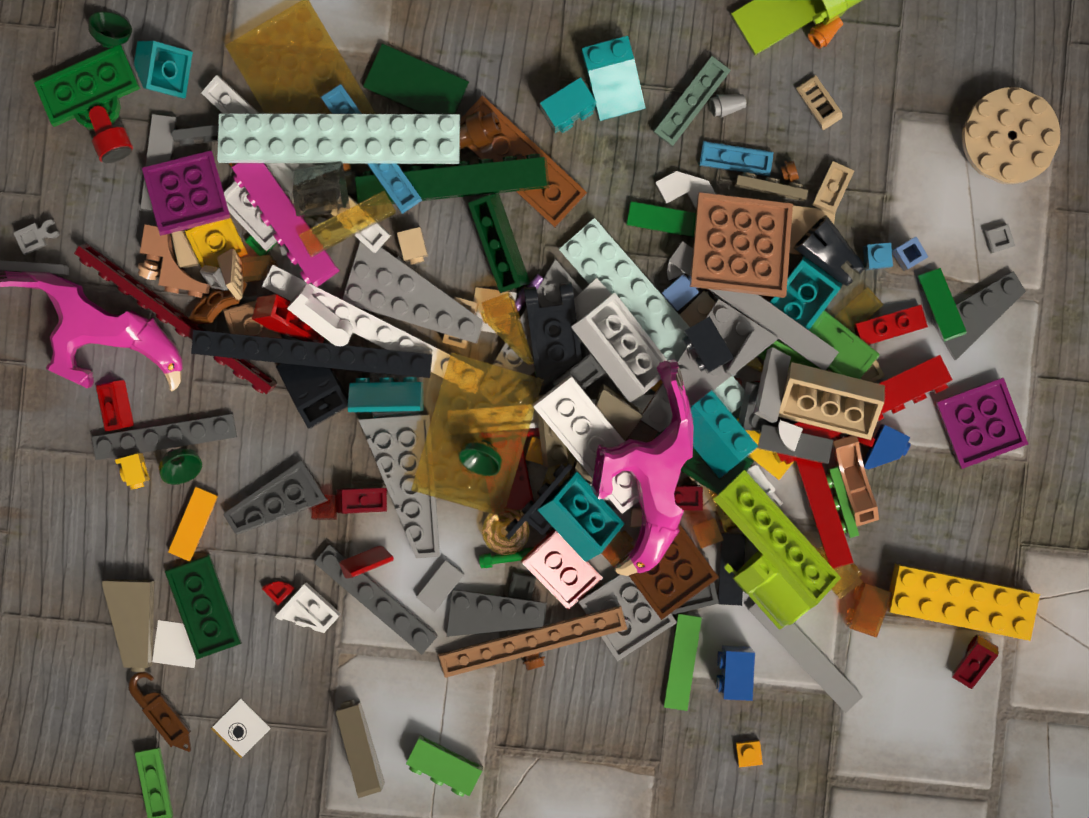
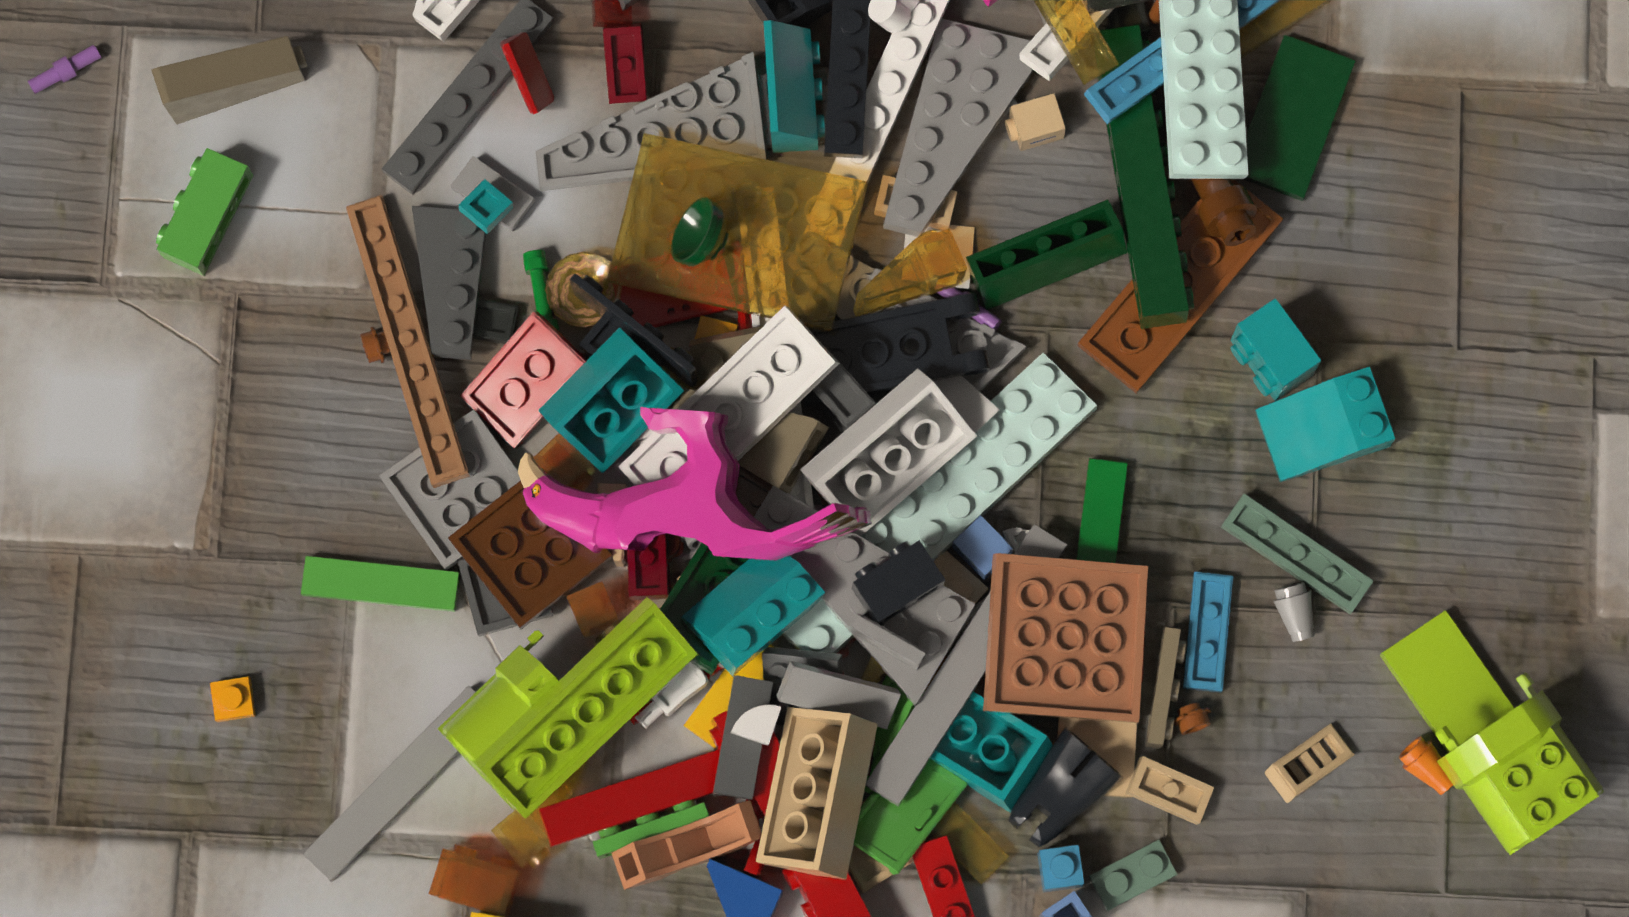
camera: 90 degrees right, 10 degrees down
white tile [655,171,715,209] -> none
blue brick [716,645,755,701] -> none
black tile [718,533,746,606] -> none
none -> teal plate [459,179,513,234]
none -> sand green plate [1089,840,1178,911]

